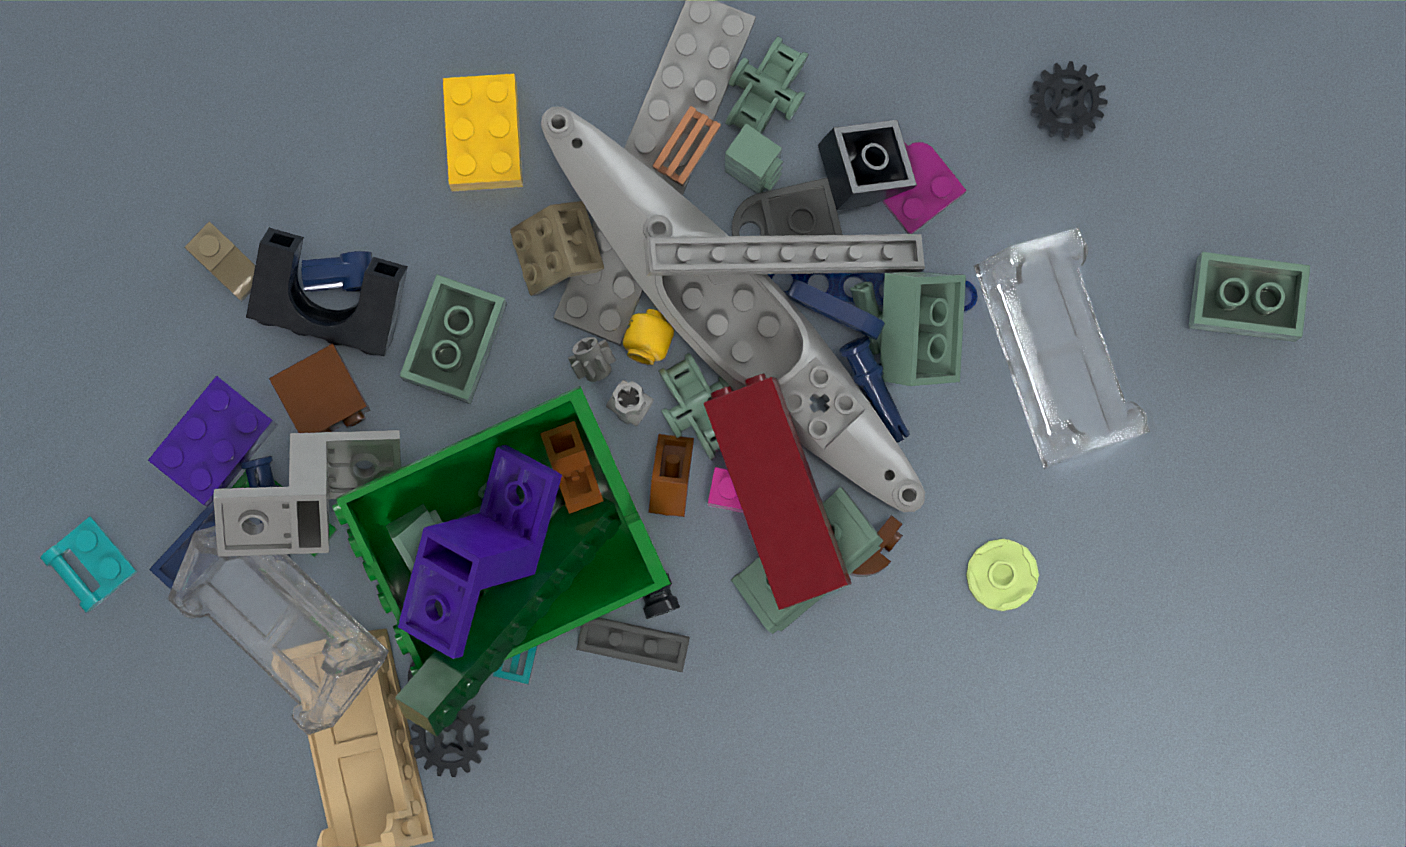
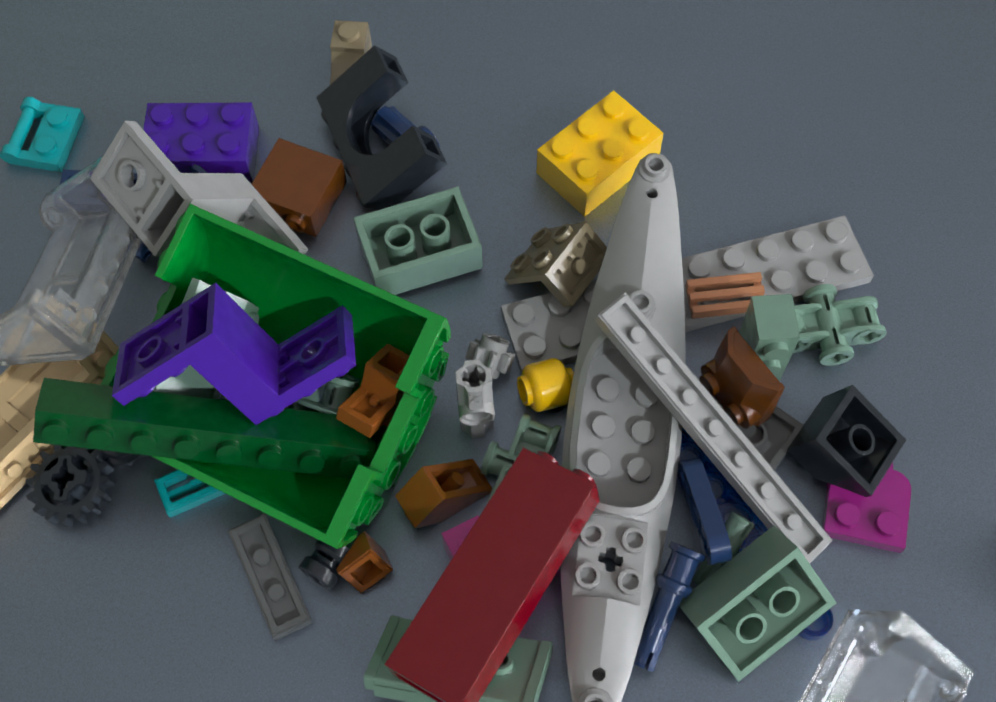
camera: 50 degrees right, 20 degrees down
none -> dark orange slope [337,531,393,593]
none -> reddish brown slope [699,326,785,429]

